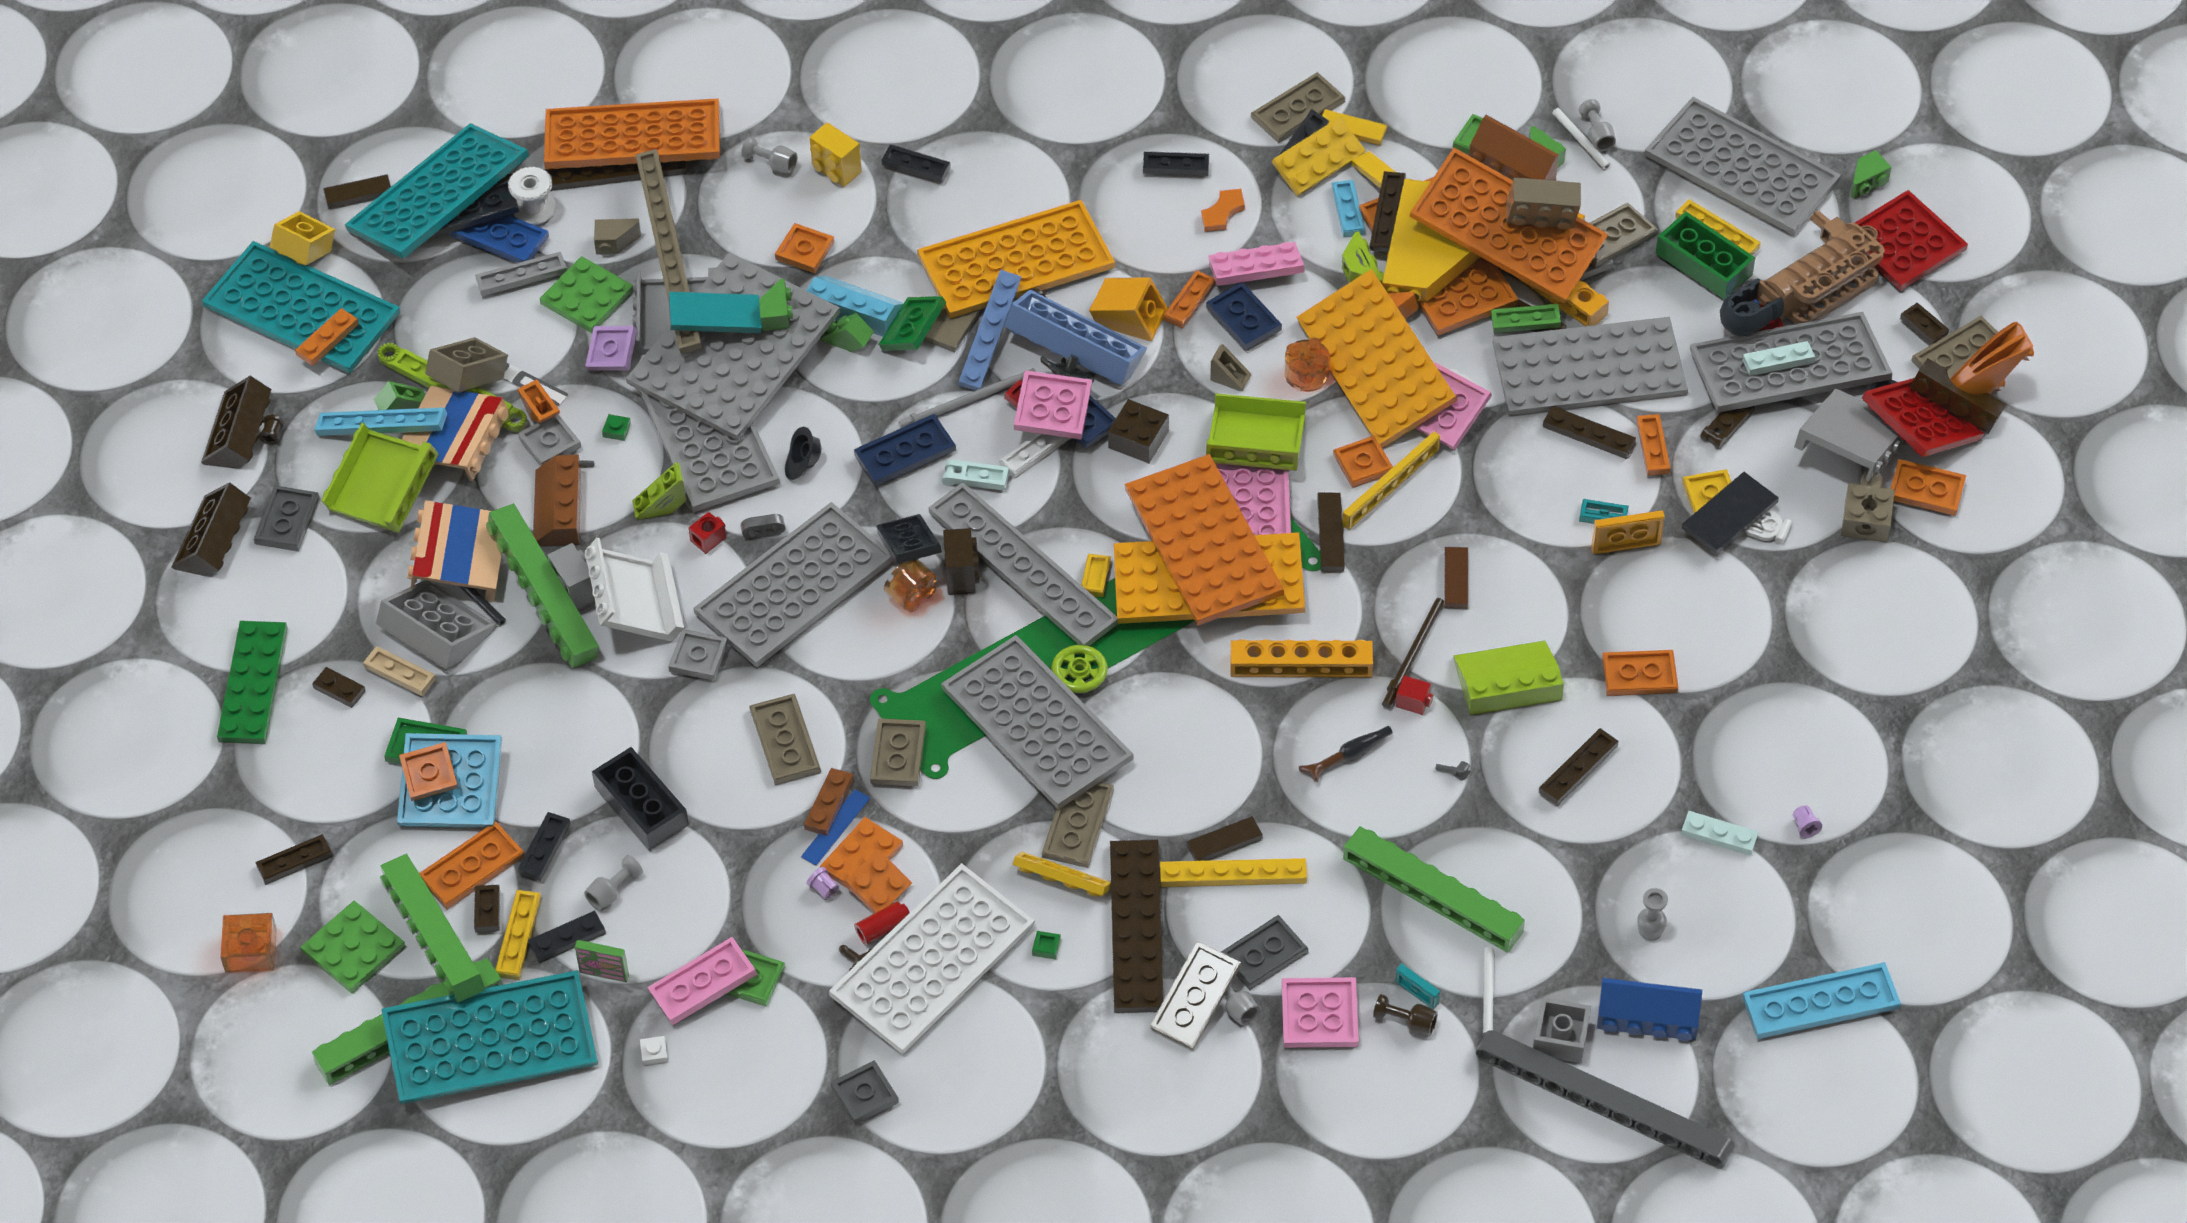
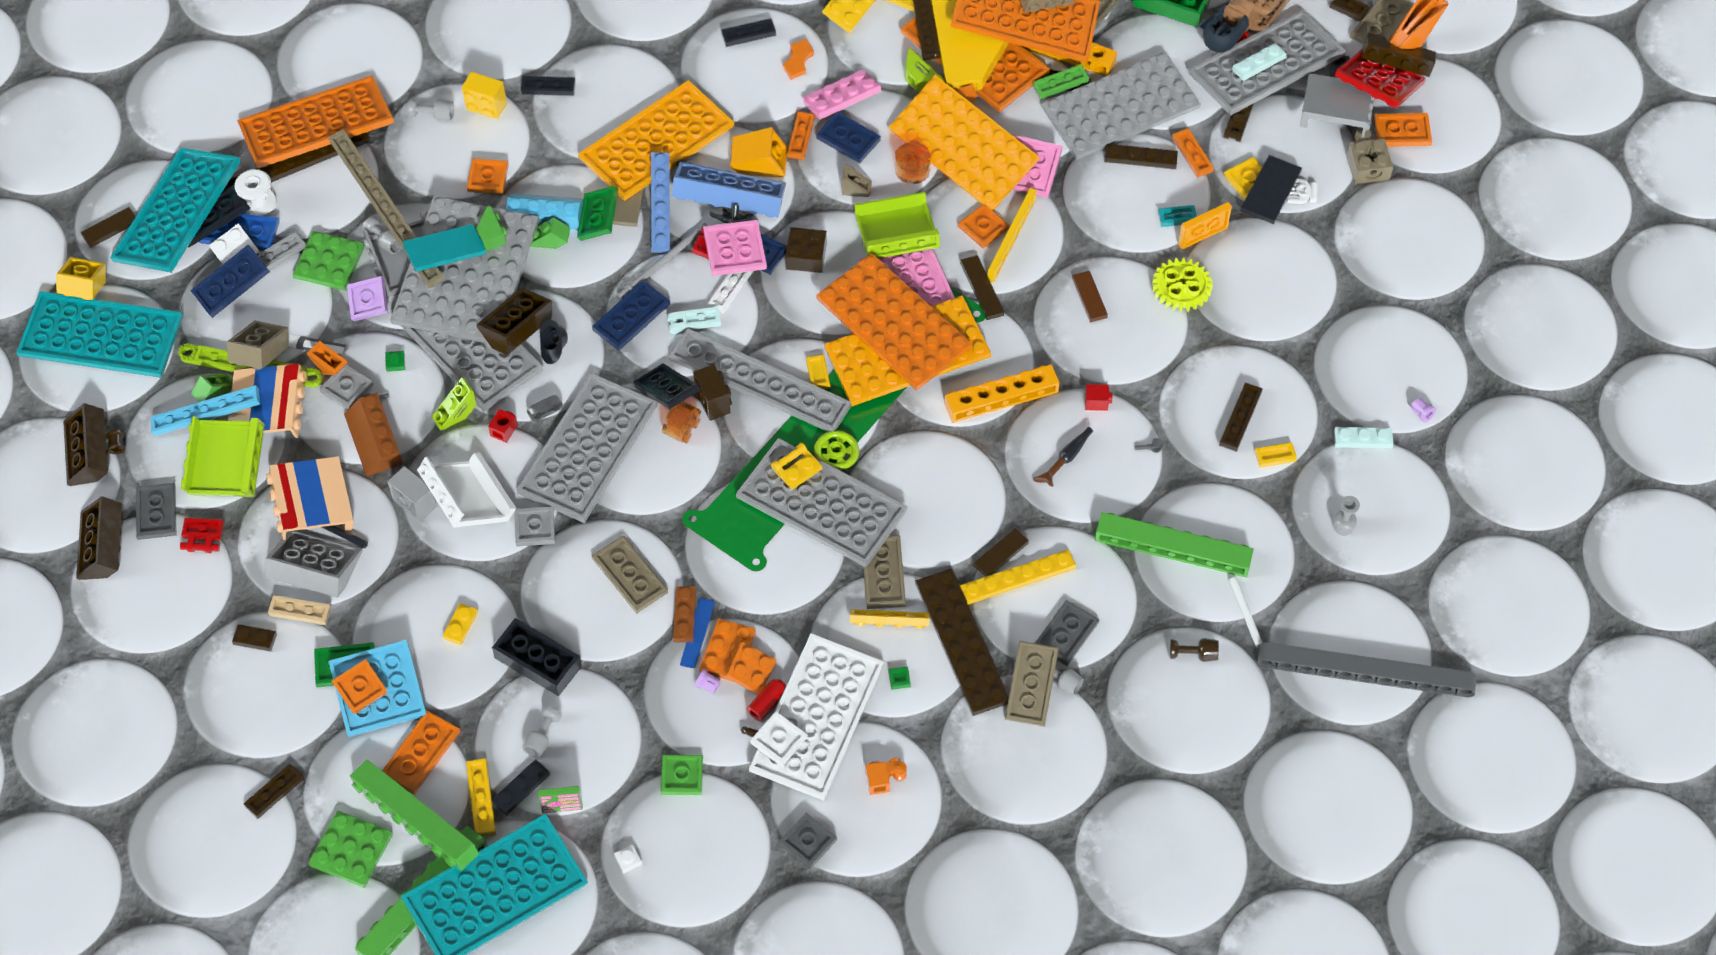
camera: 20 degrees left, 5 degrees up
green plate [217,621,288,744] -> none
clear orange brick [220,913,277,972] -> none
orange plate [295,308,359,366] -> none
dark brown plate [474,885,500,933] -> none
bright green brick [486,503,599,668] -> none
black plate [518,812,571,881] -> none
dark tan slope [594,218,641,255] -> none
bright pink plate [647,937,757,1026] -> none
dark tan plate [870,718,926,787] -> none
bright pink plate [1282,977,1359,1048] -> none
medium azure tile [1332,180,1365,237] -> none
dark brown bar [1382,598,1444,708] -> none
teal tile [1395,963,1440,1009] -> none
lime slope [1453,640,1564,715] -> none
light grey brick [1533,997,1591,1063] -> none
blue slope [1596,978,1703,1041] -> none
orange tile [1602,650,1678,696] -> none
medium azure plate [1742,962,1901,1039] -> none
none -> red plate [180,518,224,553]
none -> dark blue plate [190,245,270,318]
none -> white plate [209,224,261,264]
none -> light grey piece [362,216,402,254]
none -> yellow plate [443,603,478,645]
none -> dark brown slope [477,287,552,355]
none -> white plate [751,712,808,767]
none -> yellow plate [770,443,822,490]
none -> orange brick [865,758,907,795]
none -> neon yellow gear [1152,258,1213,312]
none -> yellow tile [1255,442,1297,468]

